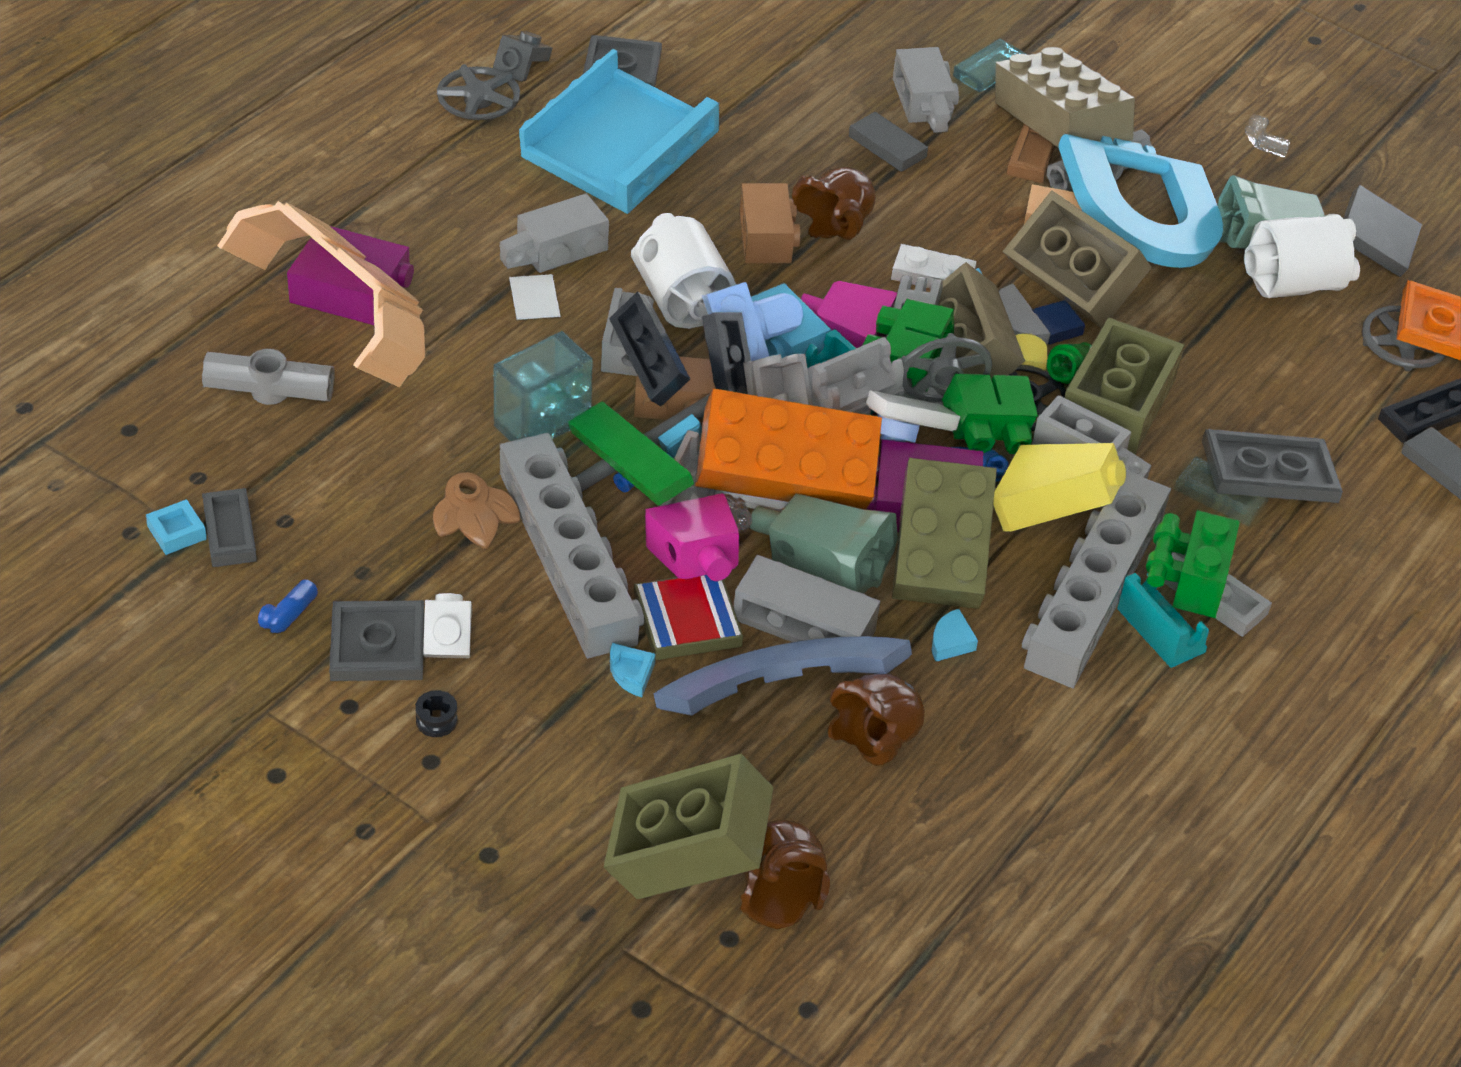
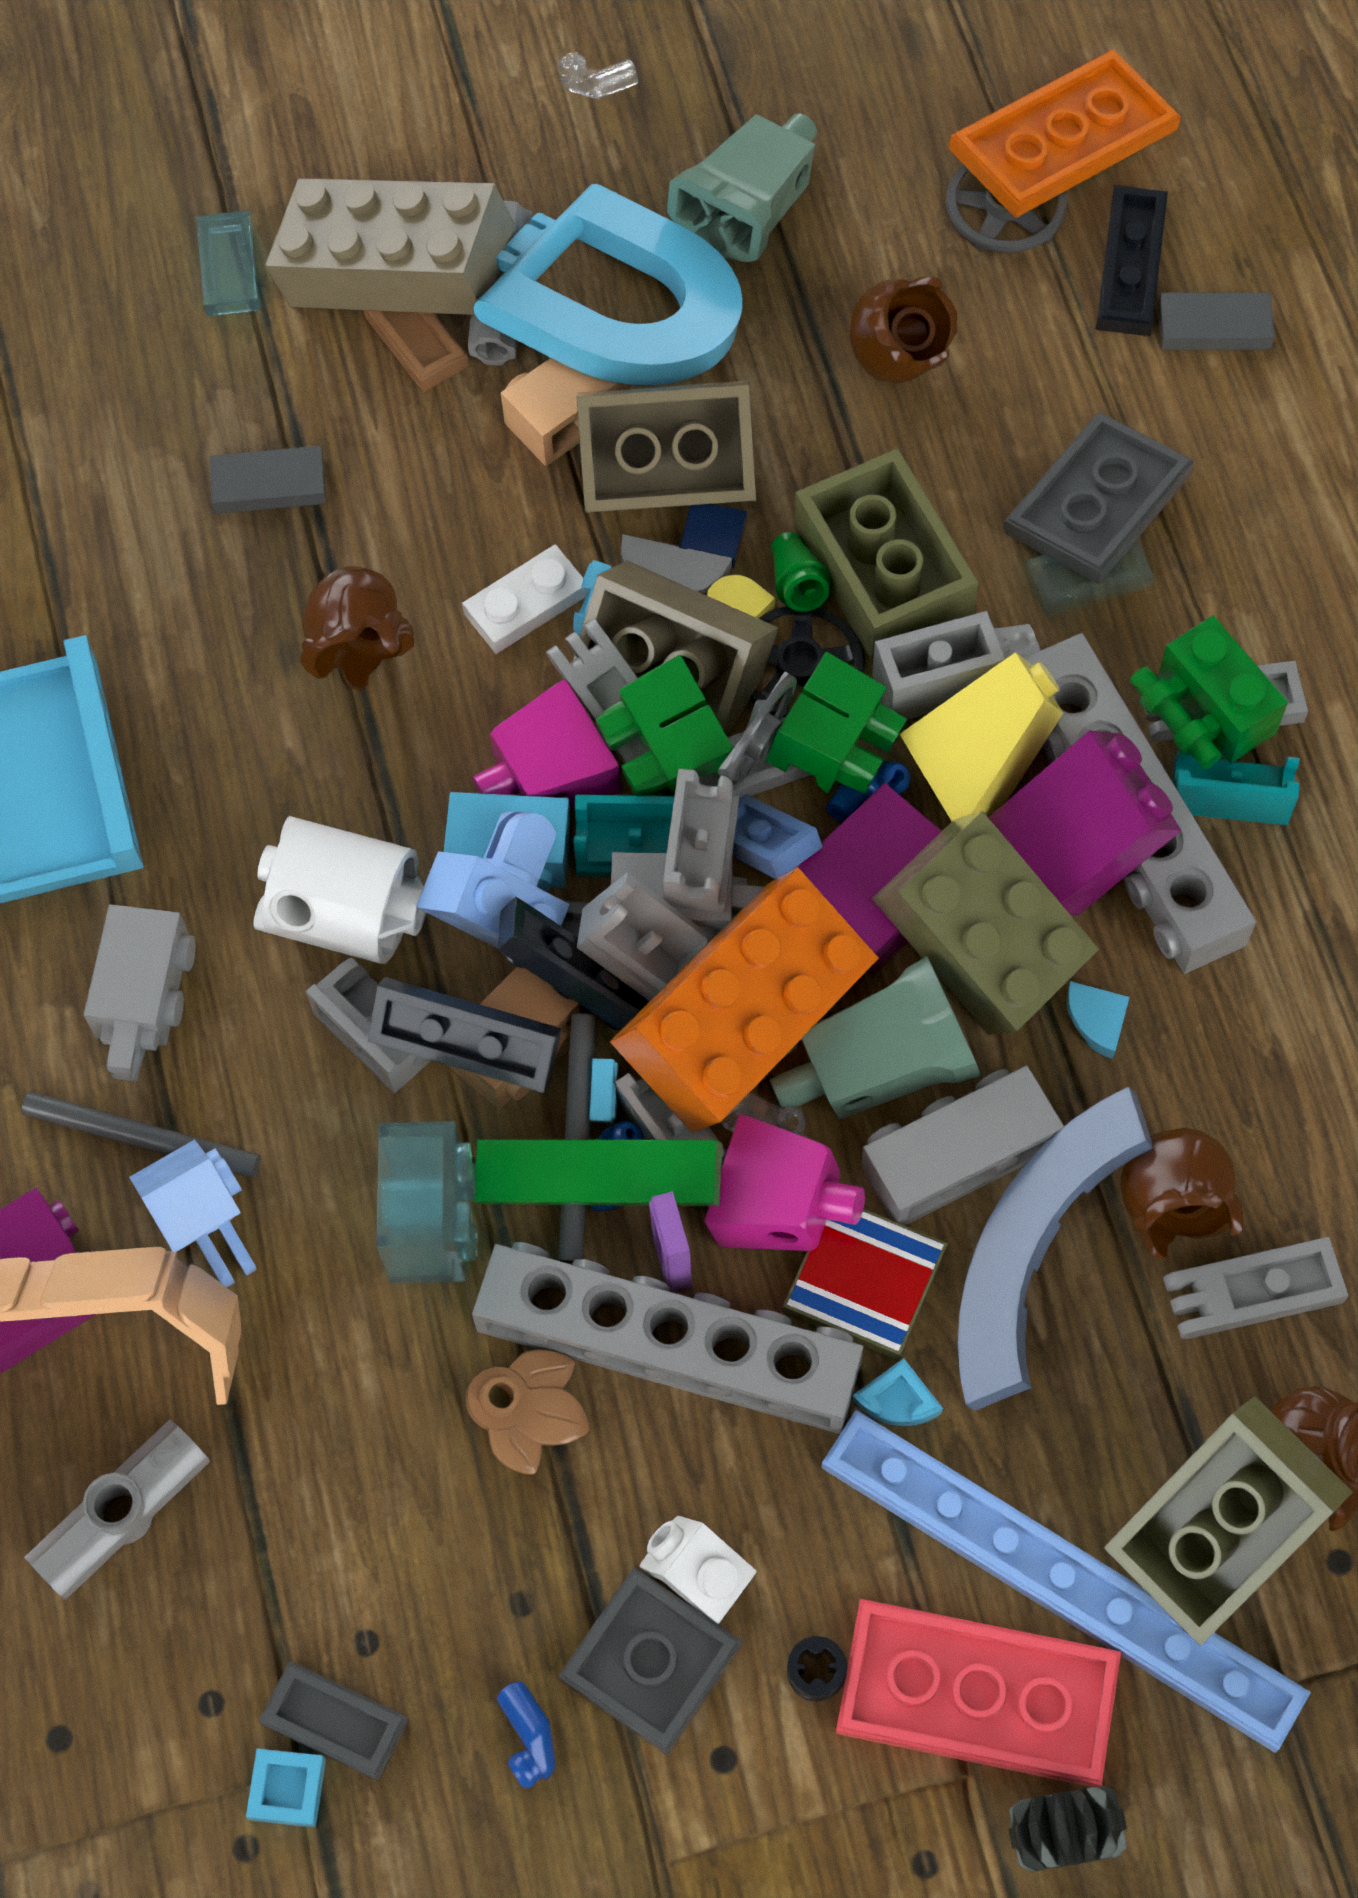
camera: 45 degrees left, 20 degrees up
white sticker [509,274,561,320] -> none
medium nougat brick [739,183,800,263] -> none
white tile [866,390,960,431] -> none
light grey hinge [892,47,959,132] -> none
white cylinder [1244,214,1360,298] -> none
tile [1343,185,1422,277] -> none
none -> dark grey bar [22,1092,261,1179]
none -> light blue brick [129,1139,257,1287]
none -> medium lavender tile [649,1191,692,1293]
none -> light blue tile [821,1410,1311,1753]
none -> coral tile [835,1599,1121,1787]
none -> reddish brown hair [850,277,957,383]
none -> magenta brick [988,730,1182,915]
none -> pearl dark grey gear [1008,1786,1127,1872]
none -> light grey hinge [1163,1237,1348,1339]

